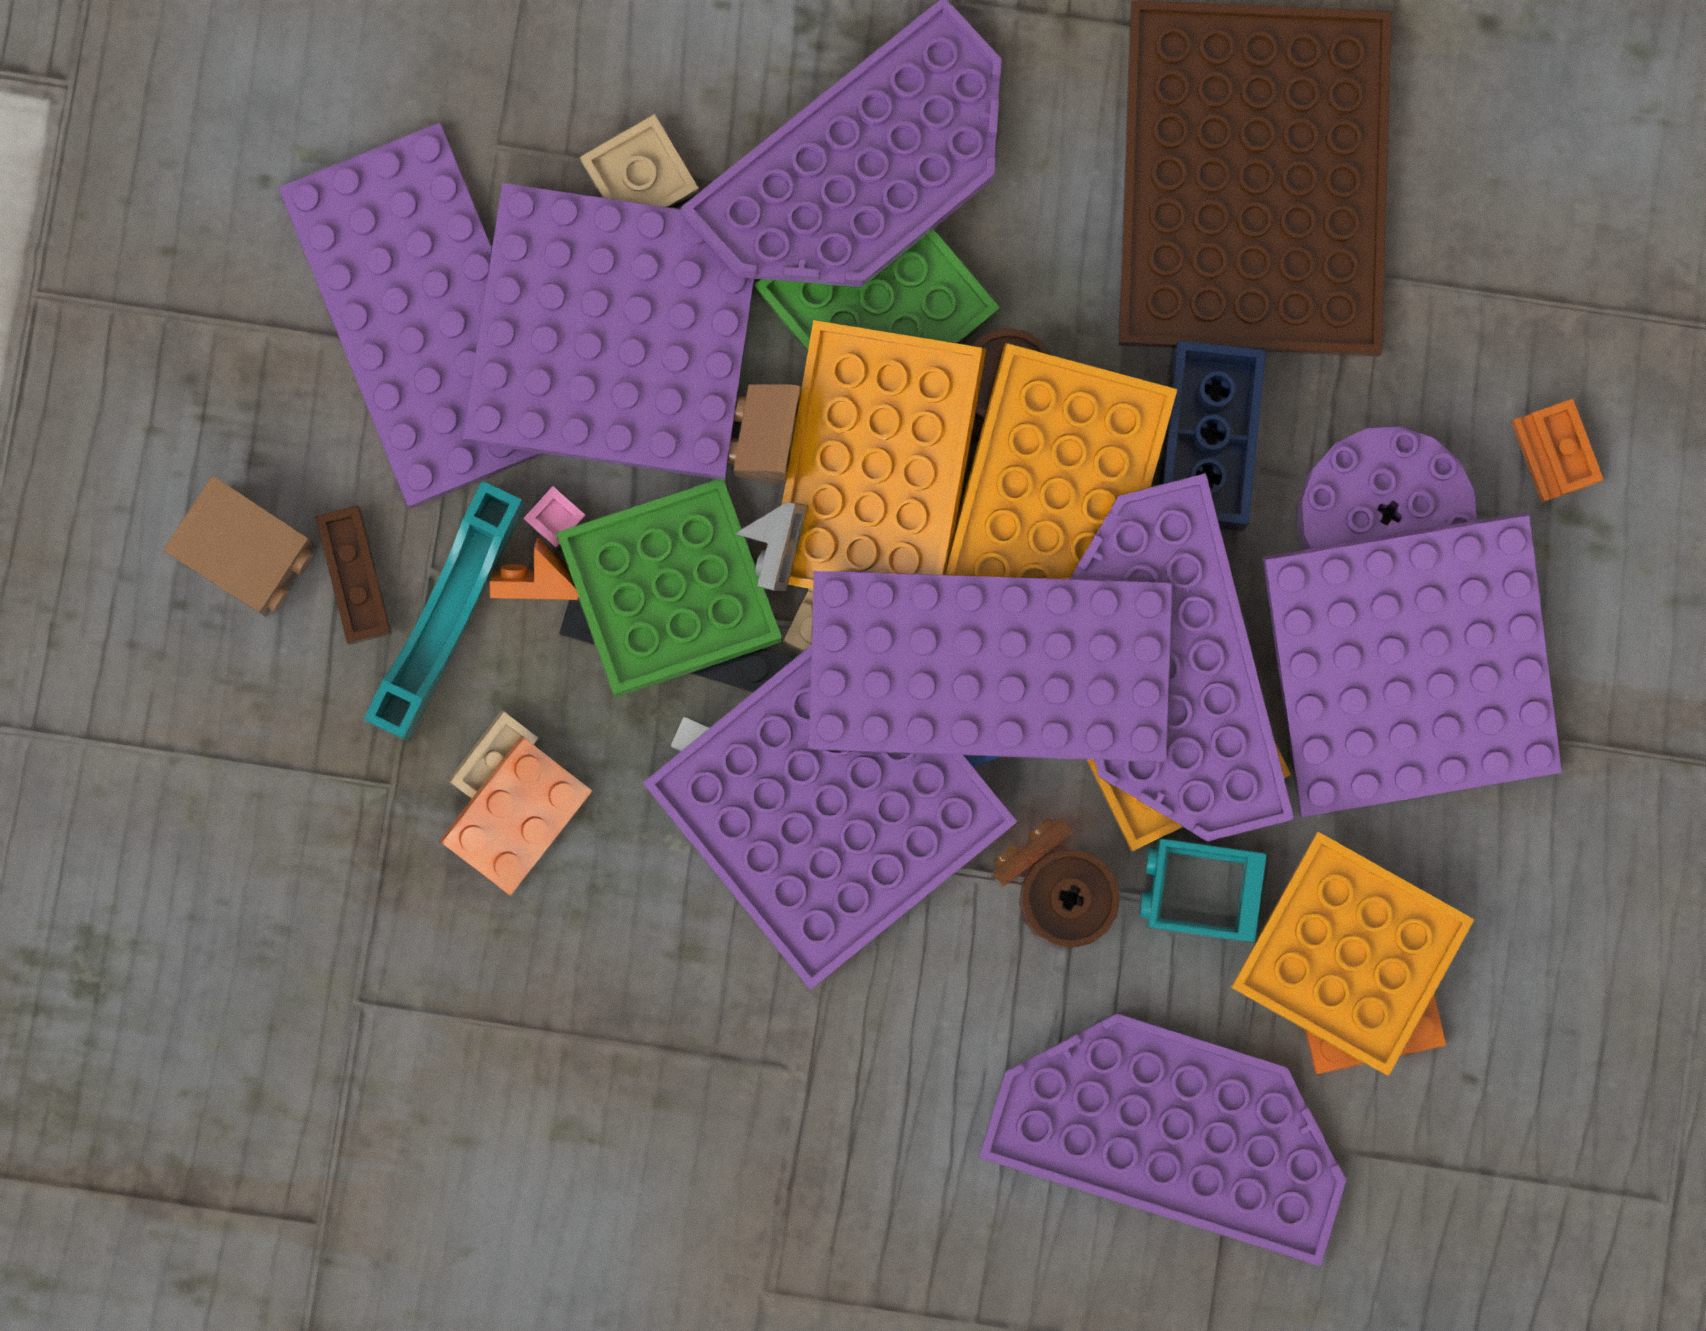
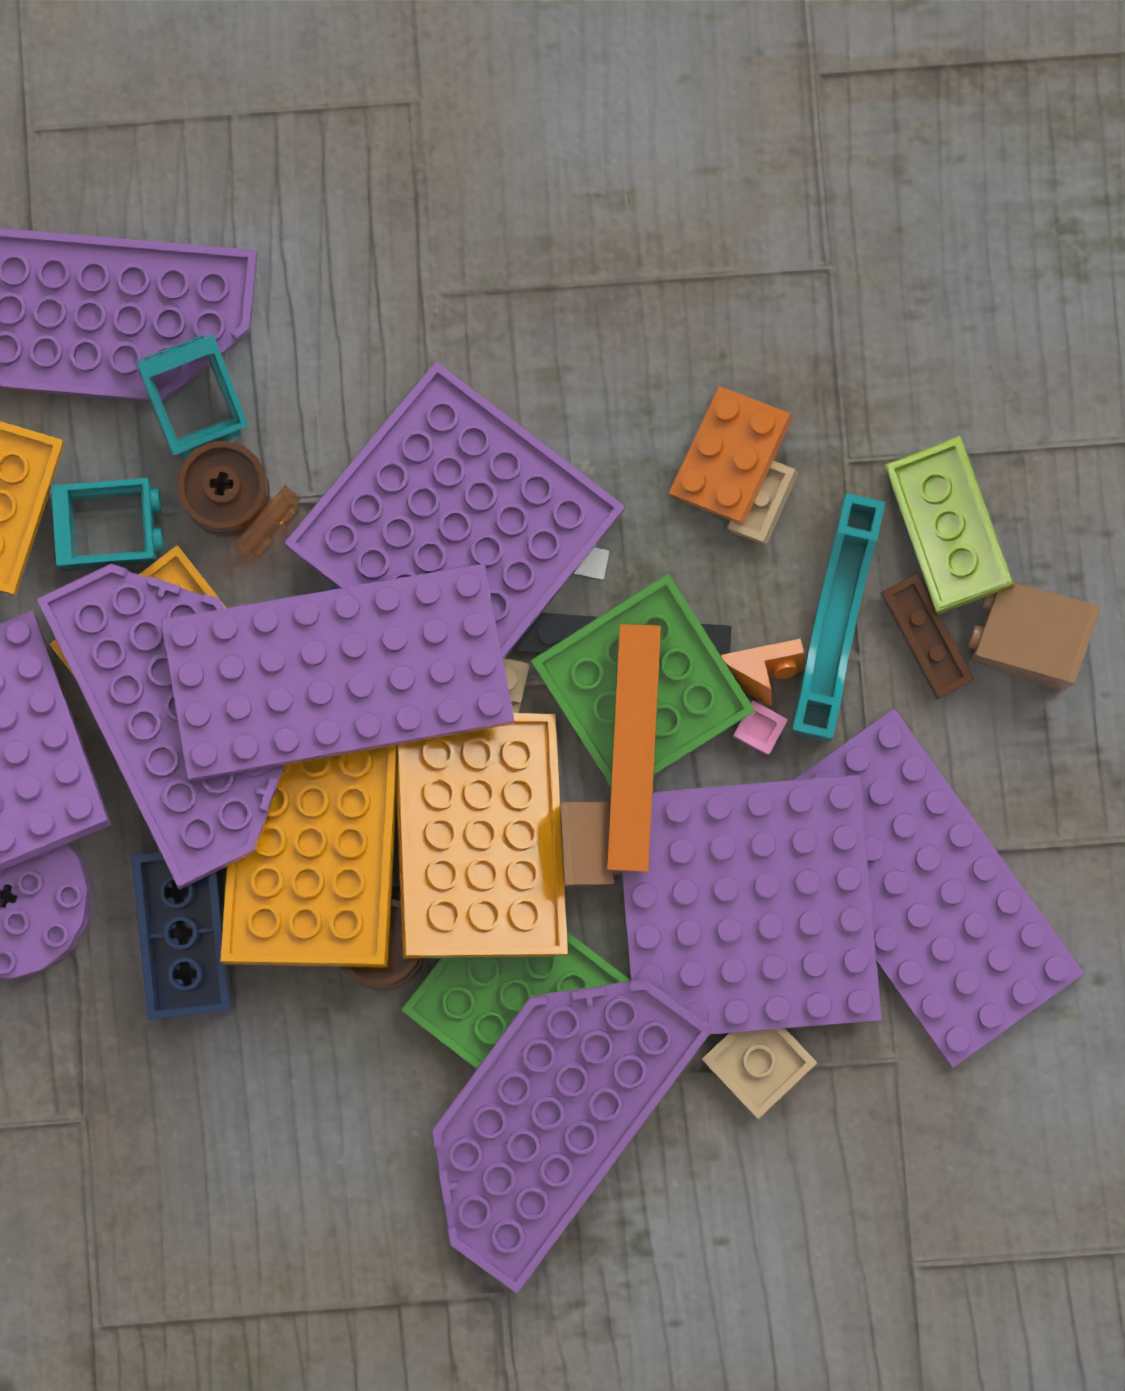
camera: 165 degrees right, 0 degrees up
light grey slope [736,502,808,591] -> none
reddish brown plate [1118,0,1392,356] -> none
none -> teal window [134,333,249,458]
none -> orange tile [607,624,661,872]
none -> lime plate [885,436,1015,614]

